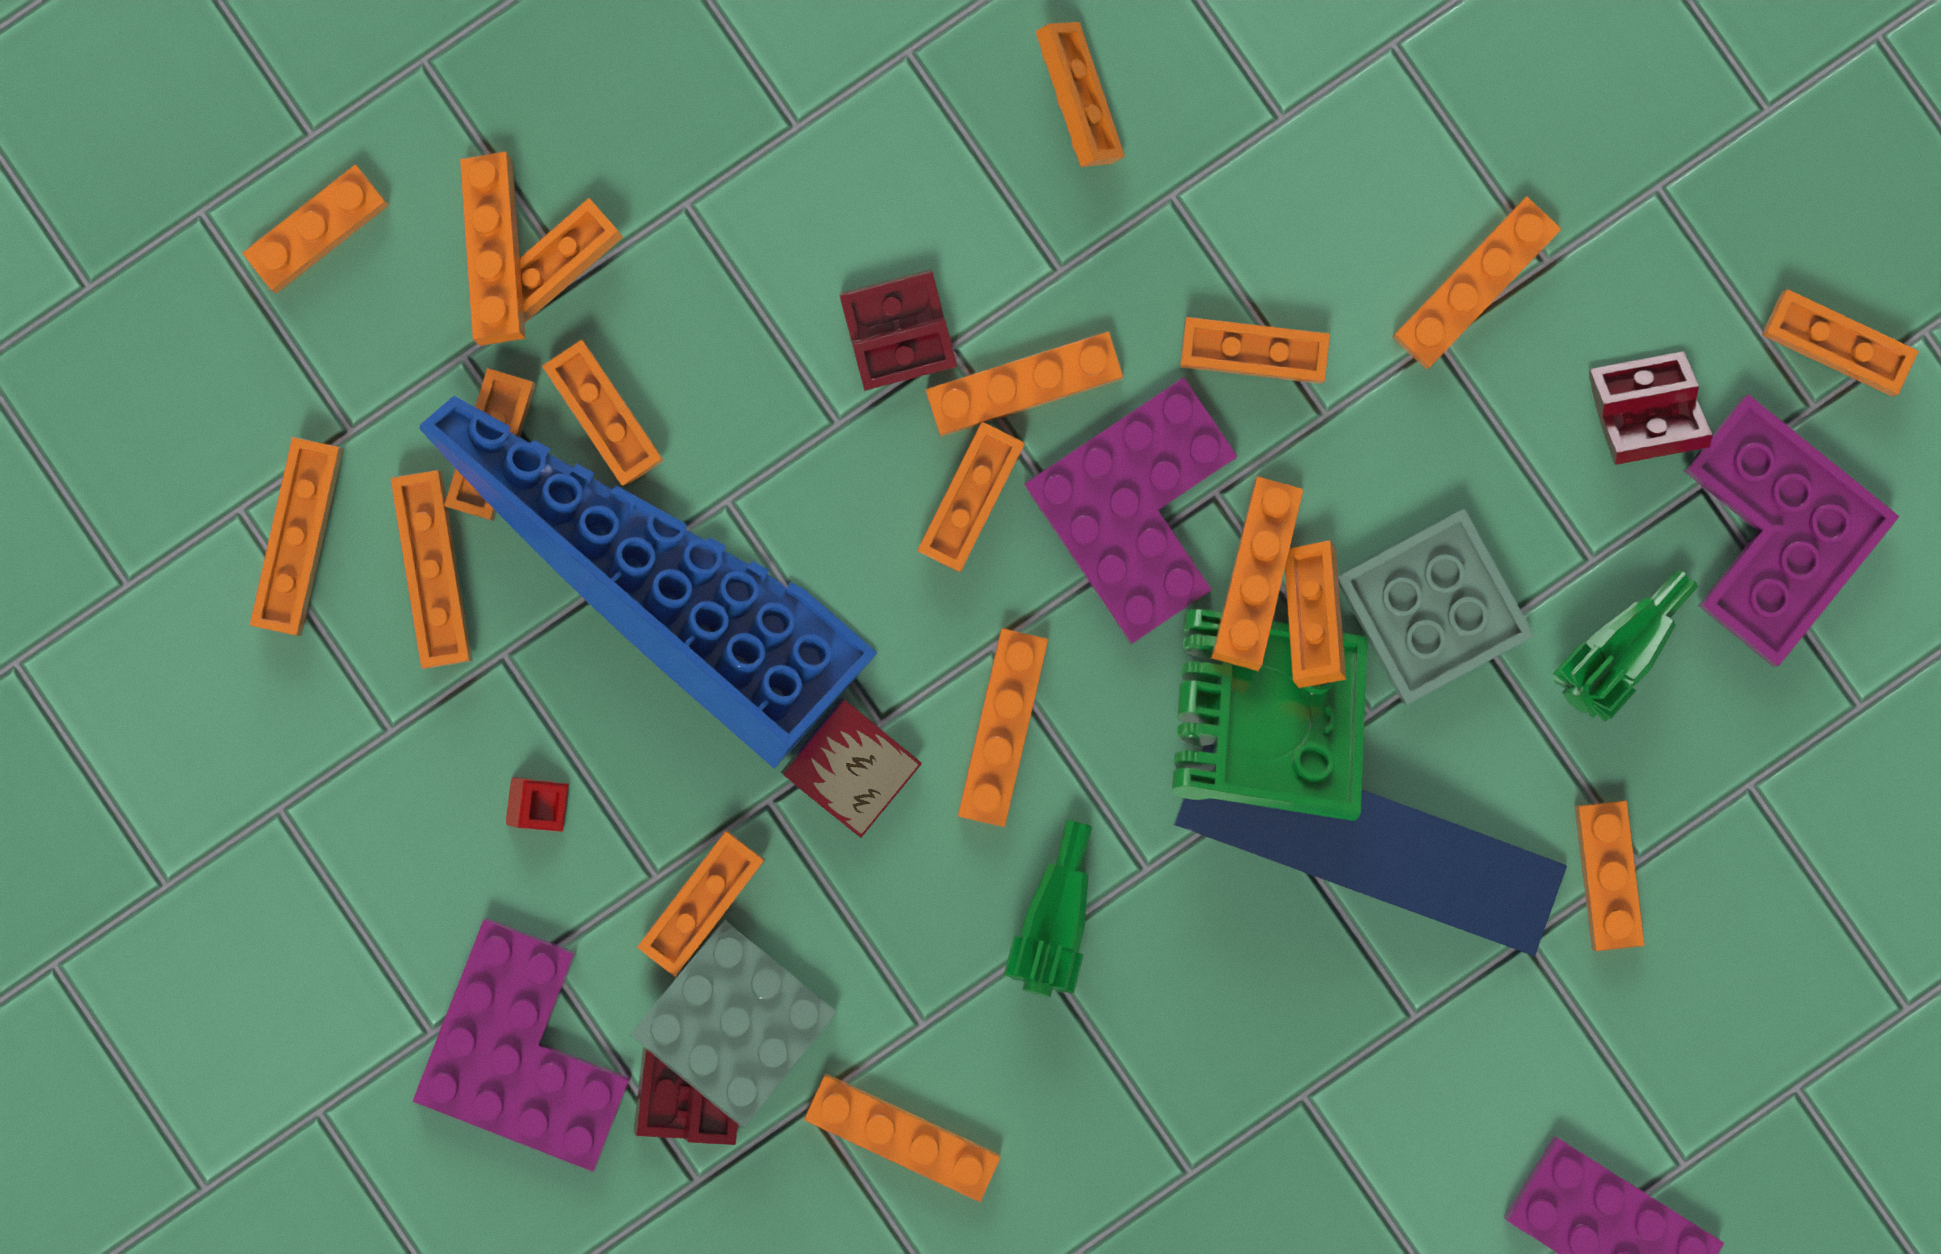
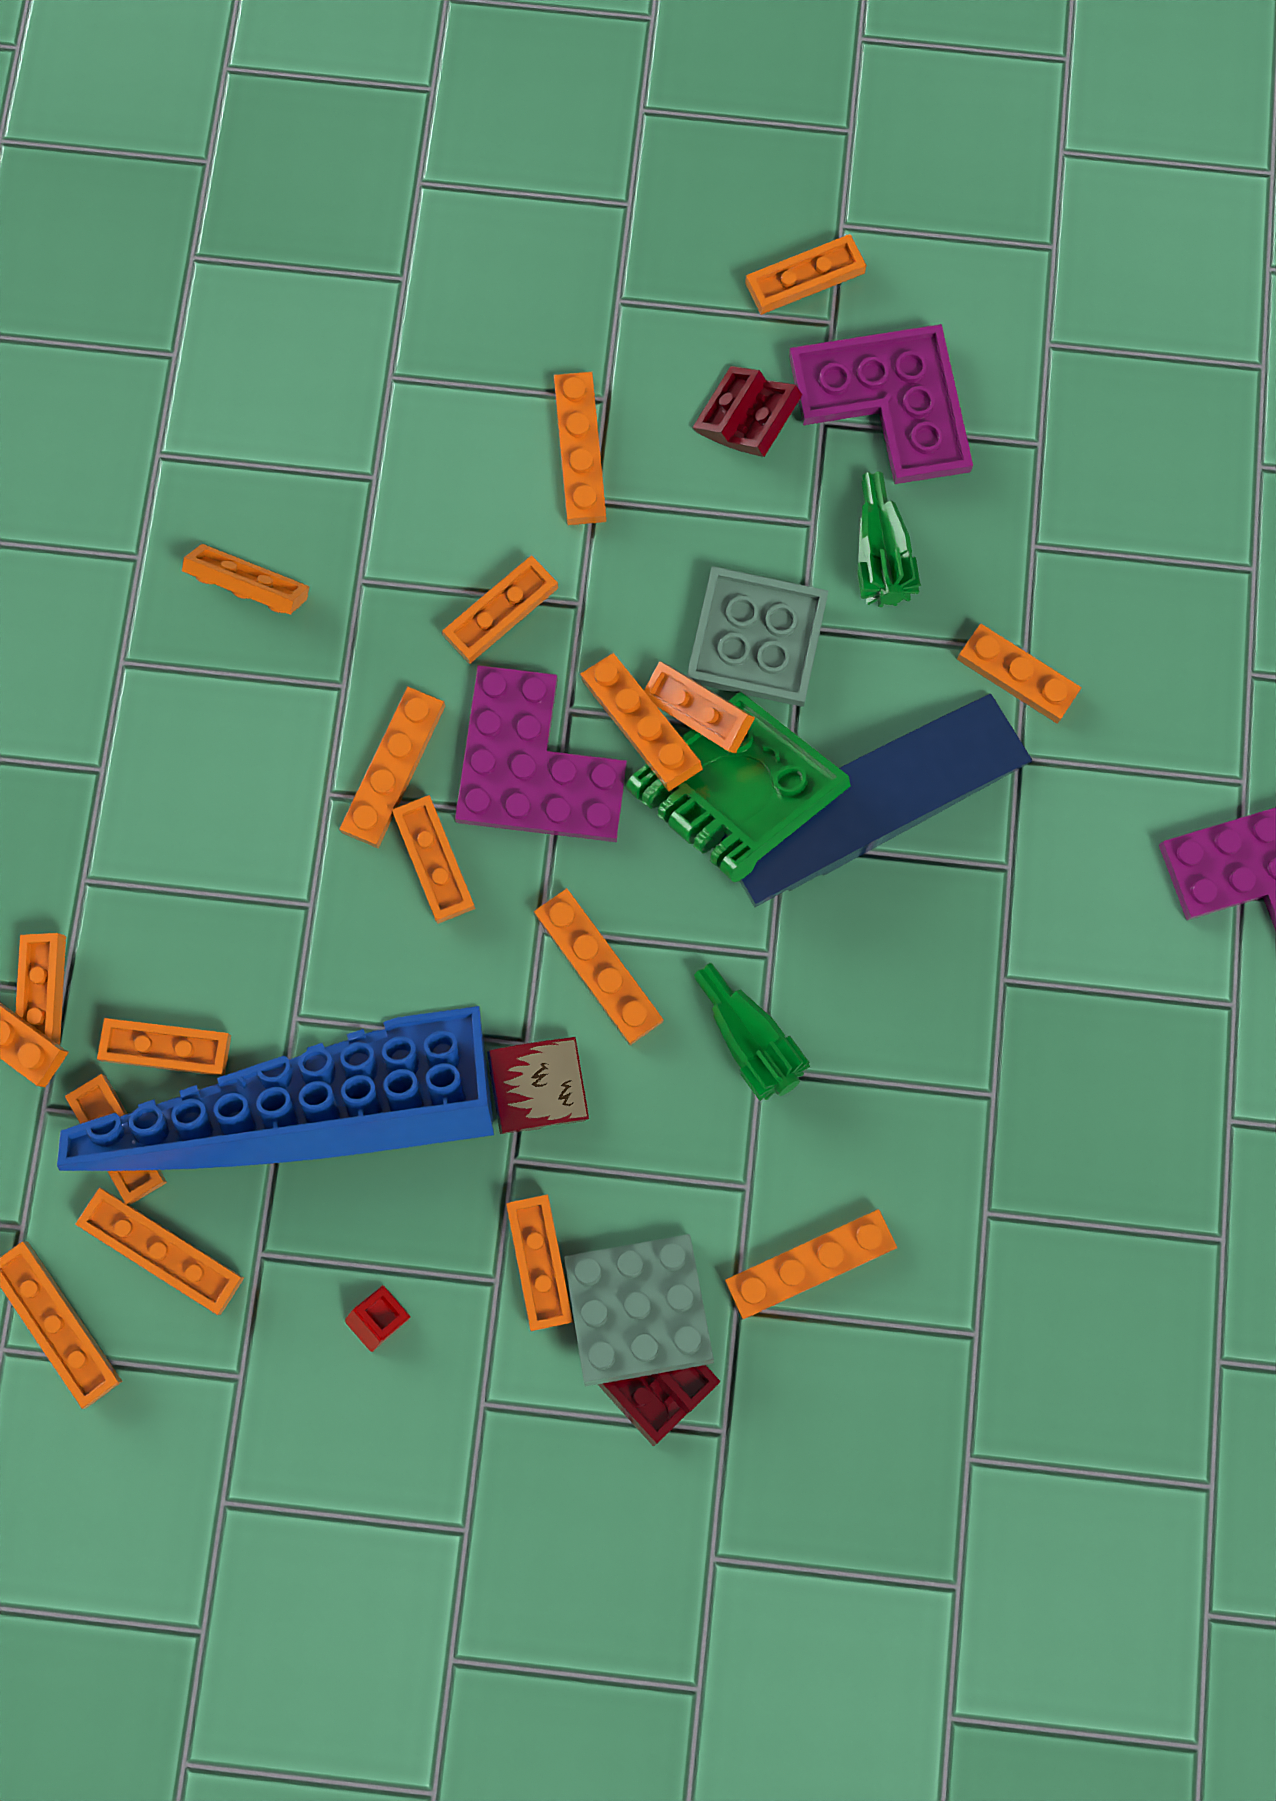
camera: 55 degrees left, 10 degrees down
magenta plate [412,918,631,1172] -> none
dark red slope [839,269,957,391] -> none

